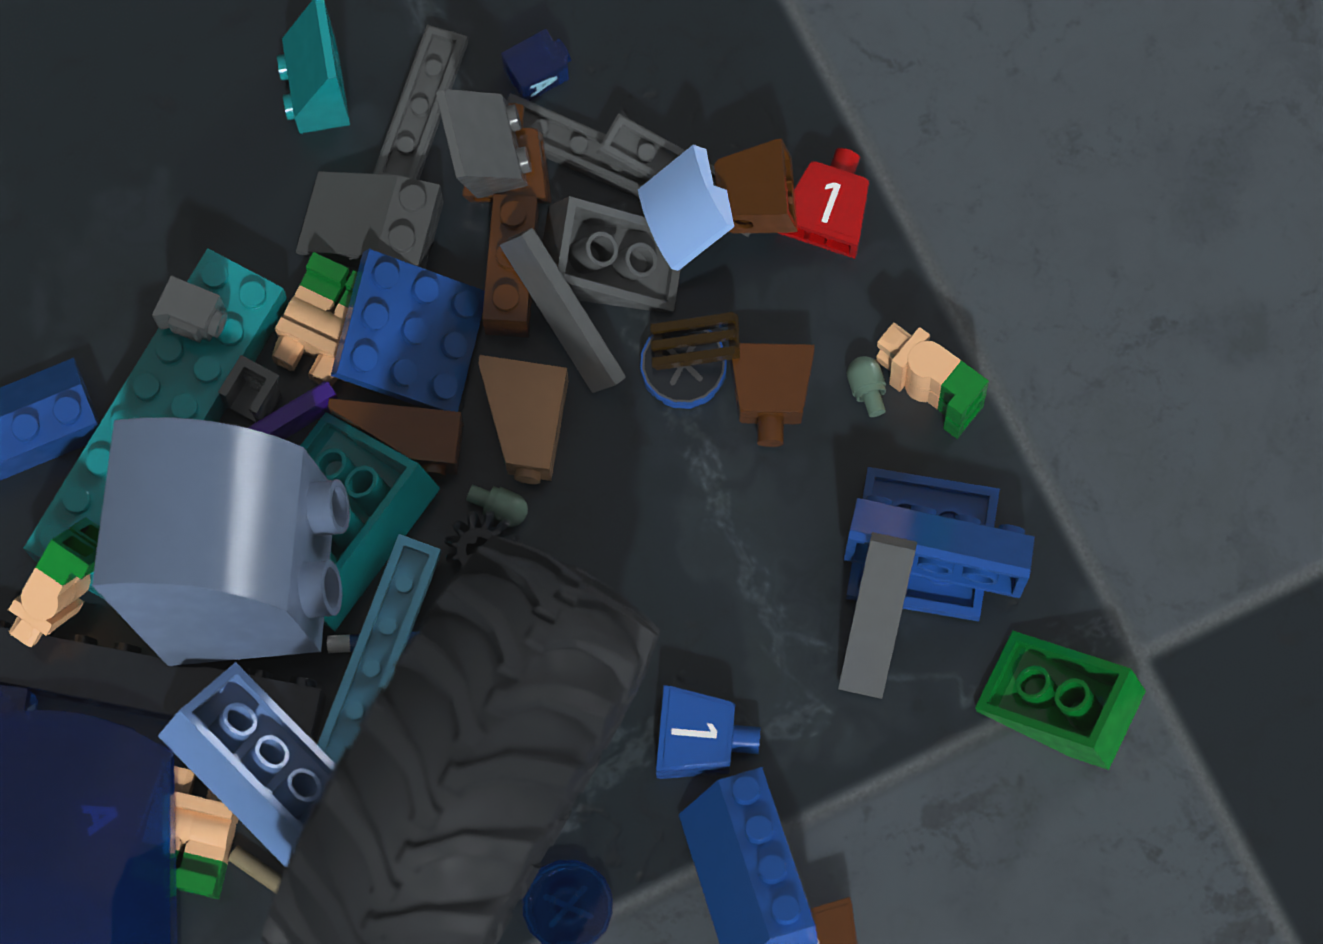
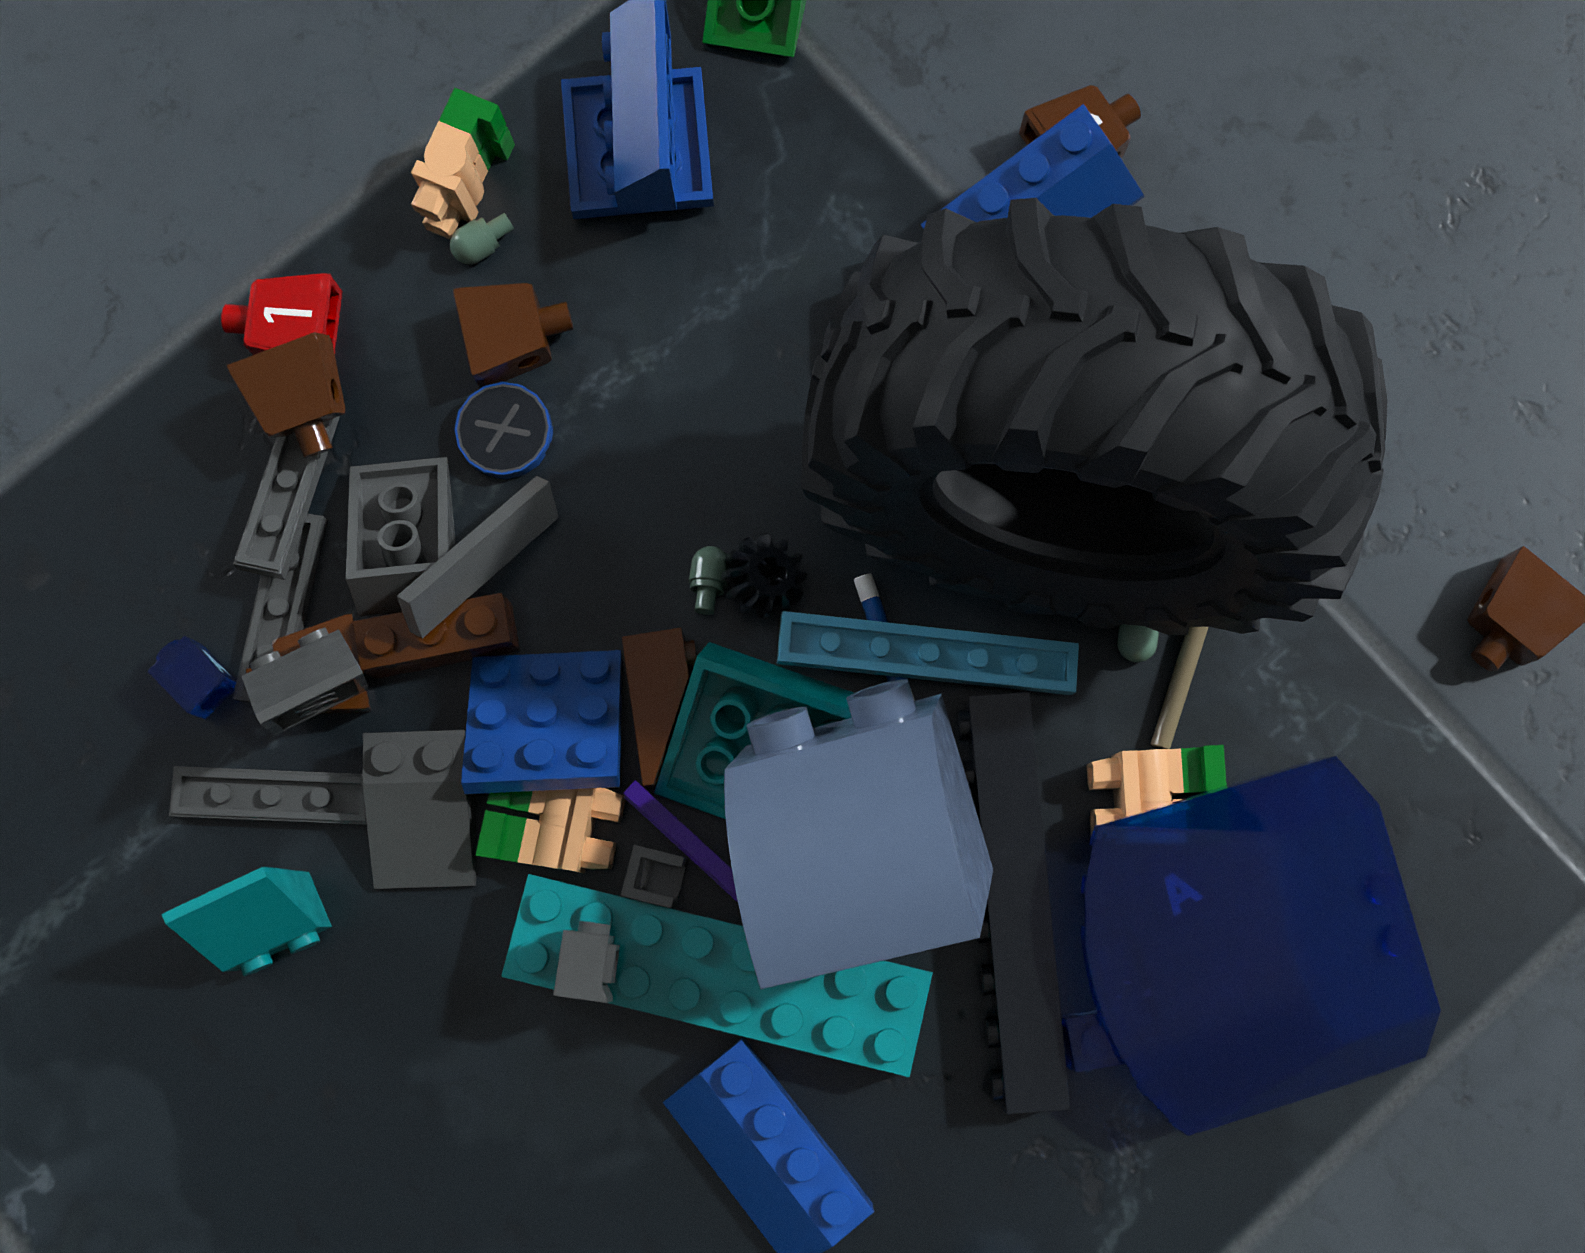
camera: 105 degrees left, 5 degrees up
hips [8,517,100,647] -> none
medium blue slope [158,662,336,867] -> none
medium nougat slope [478,355,569,484] -> none
light blue slope [638,145,734,271] -> none
dark brown tile [650,312,740,370] -> none
dark grey tile [838,532,917,699] -> none

